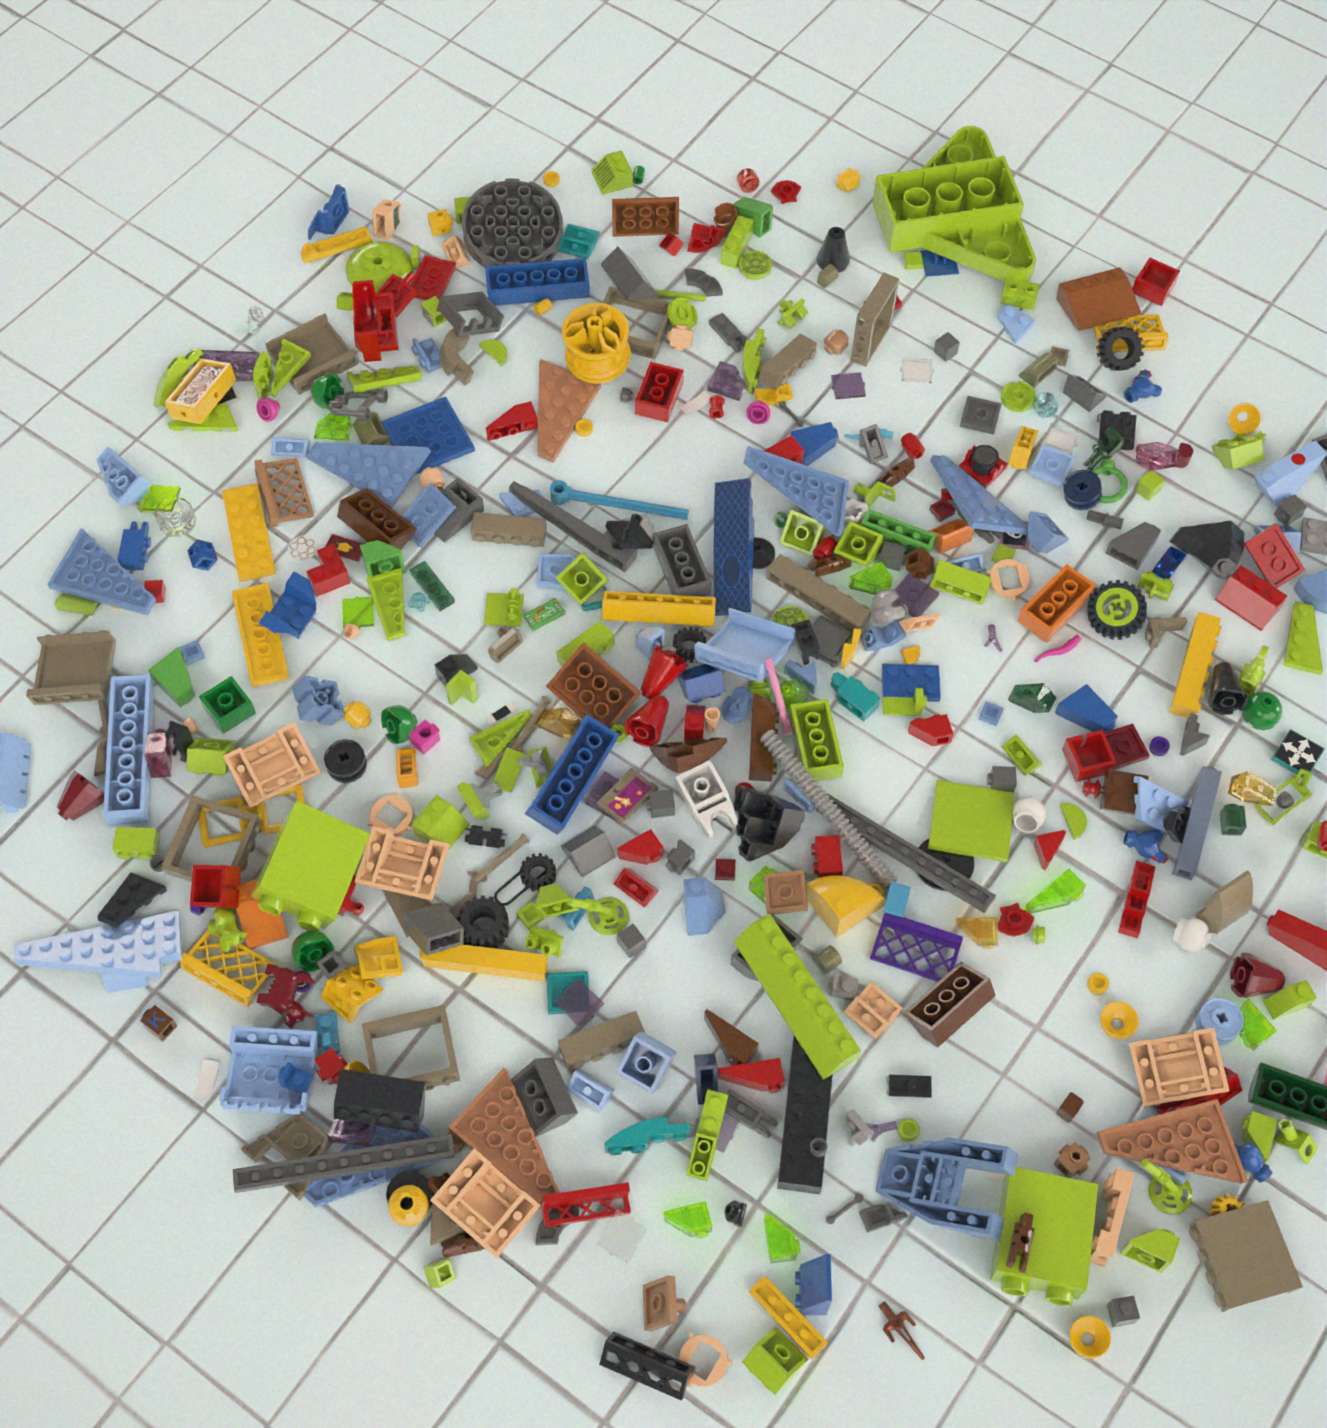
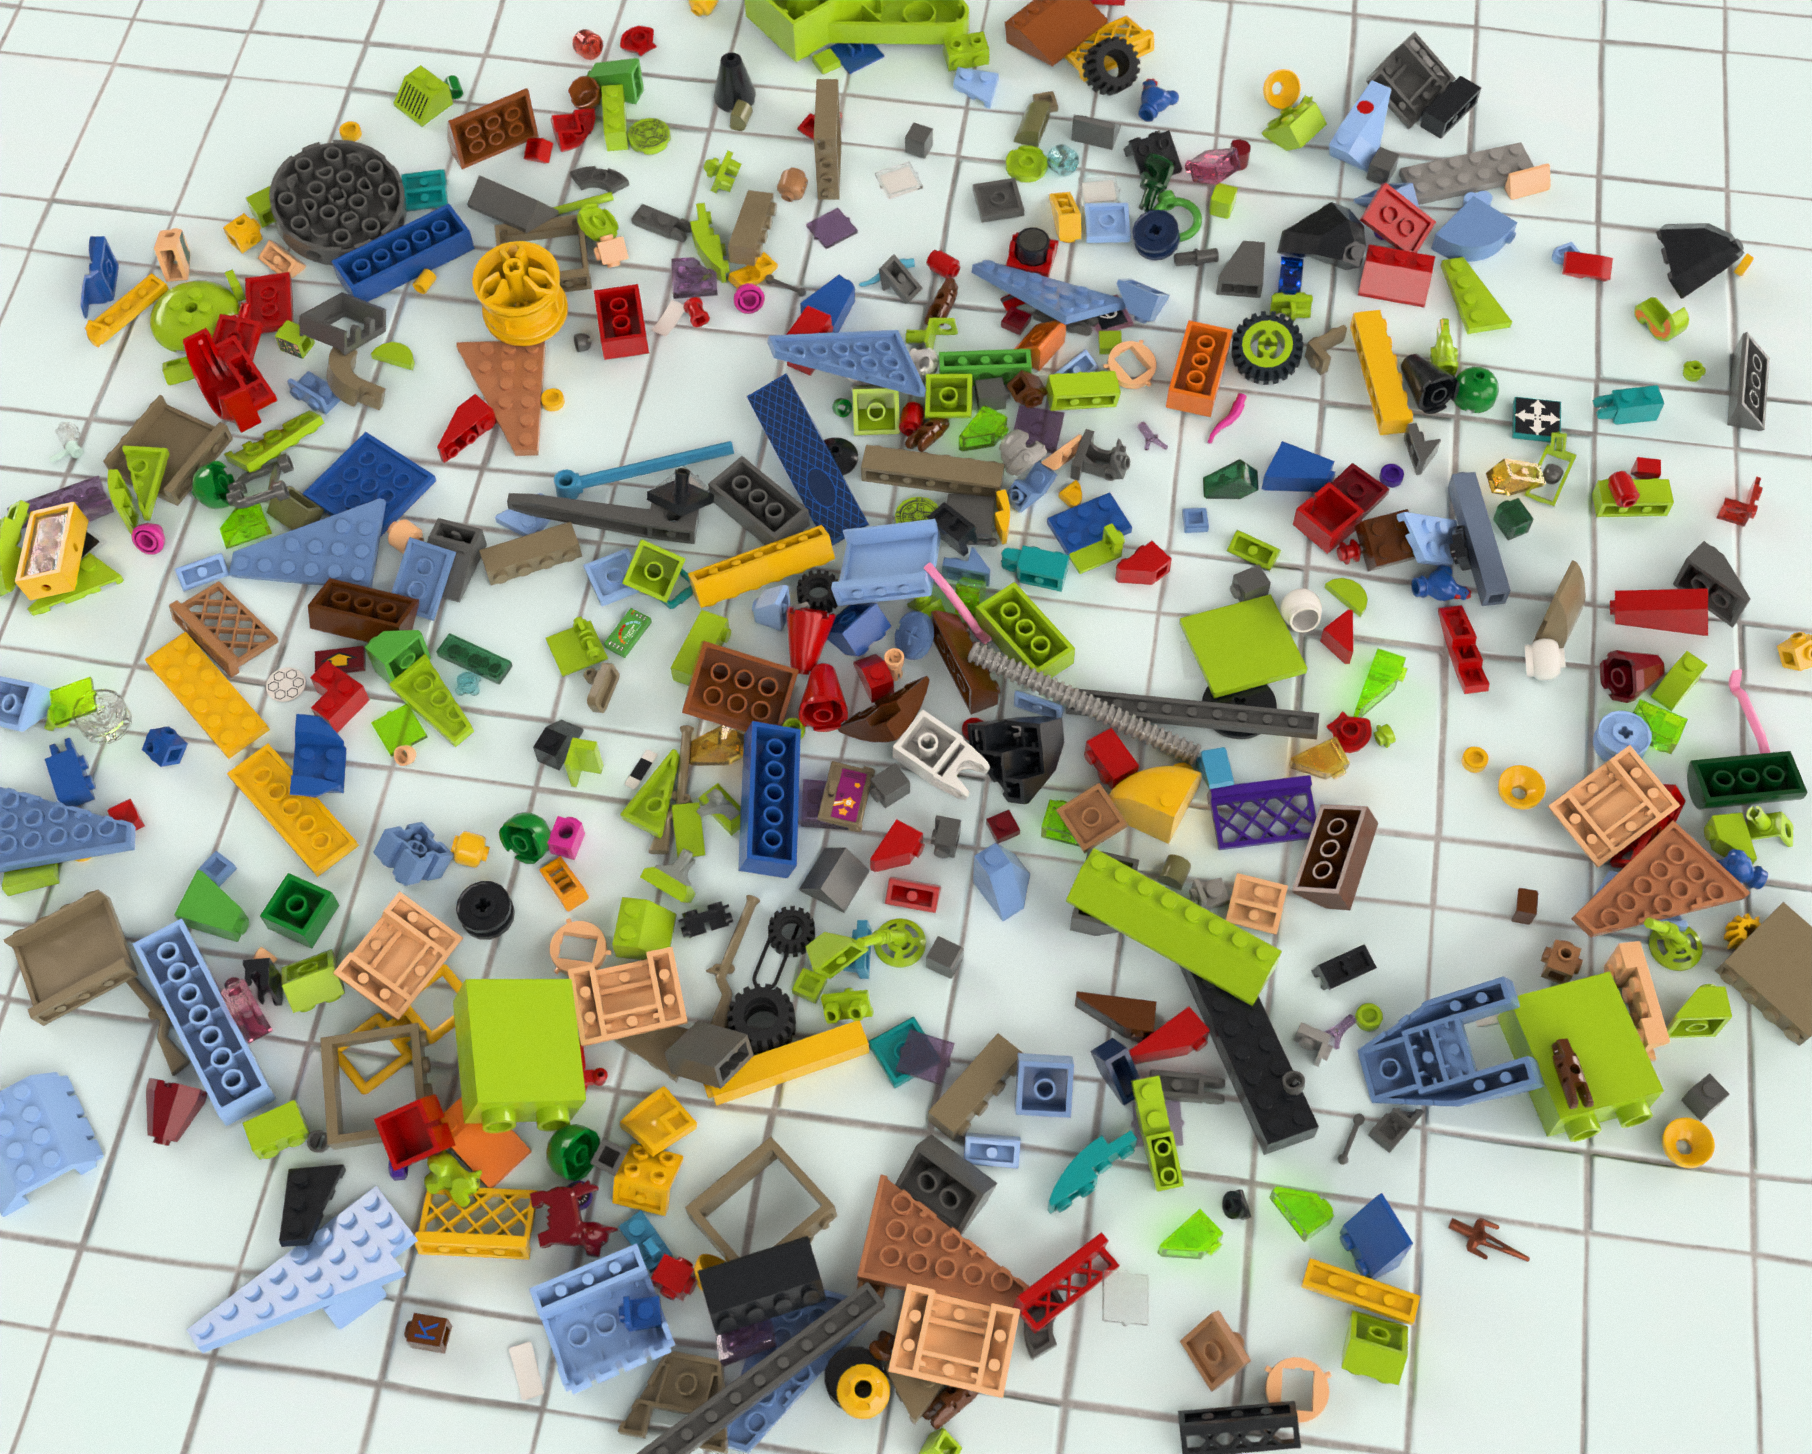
camera: 25 degrees left, 0 degrees up
none -> dark grey tile [1070,429,1130,481]

